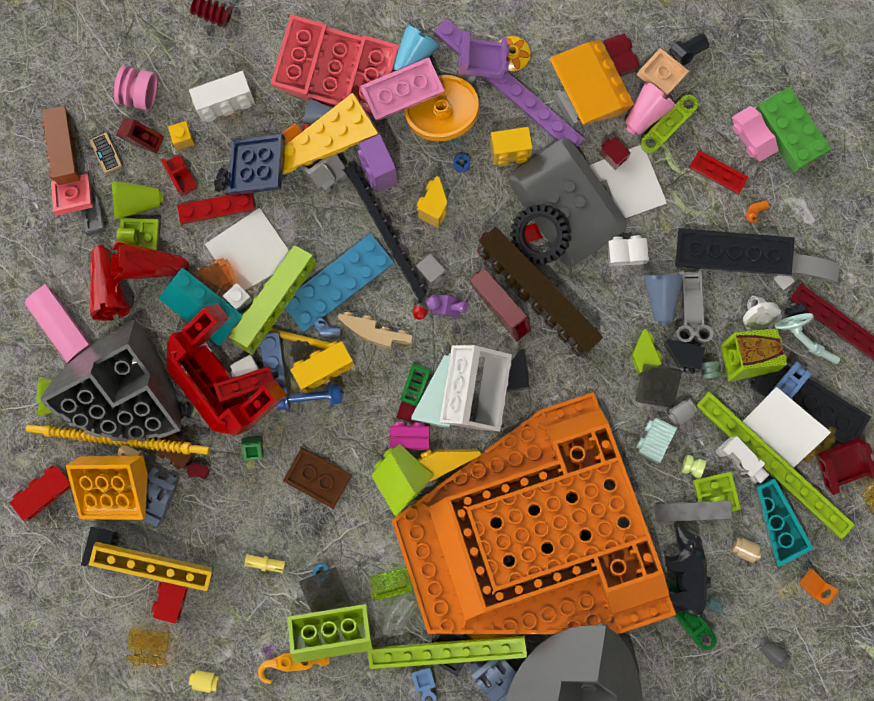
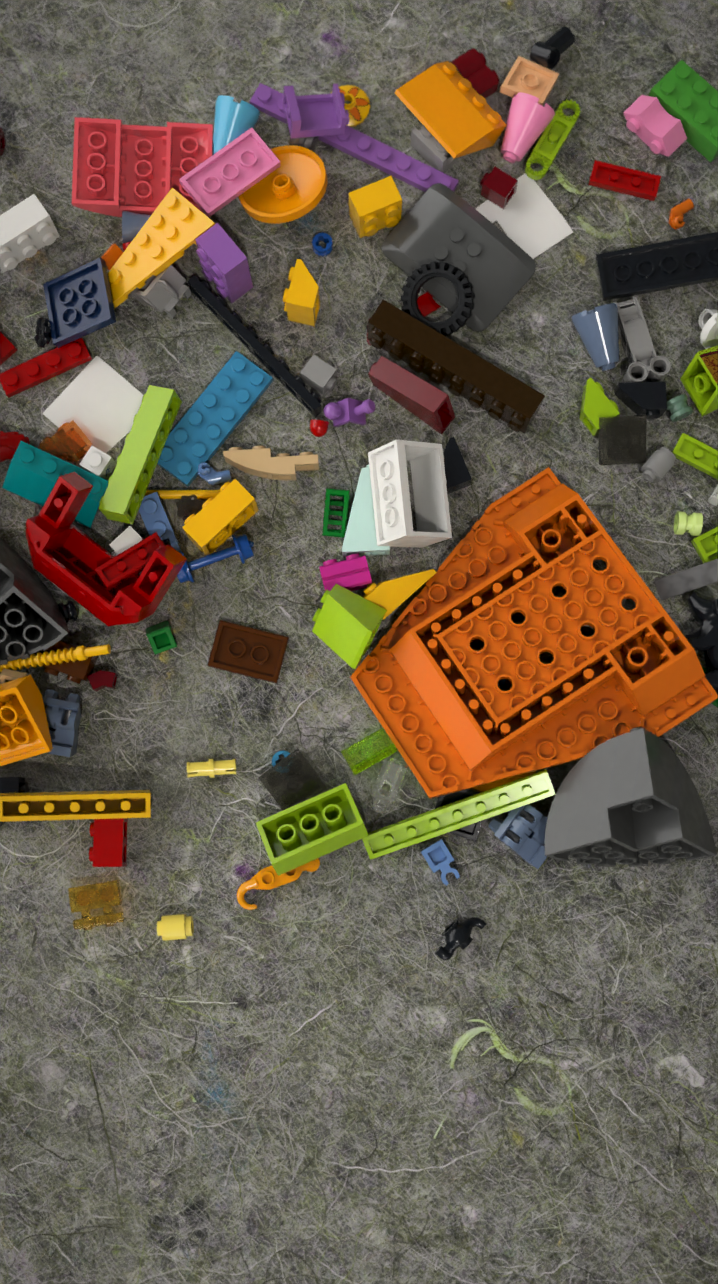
camera: 15 degrees left, 0 degrees up
dark red piece [396,402,417,423] -> none
white brick [607,235,649,266] -> none
light aqua brick [636,418,677,464] -> none

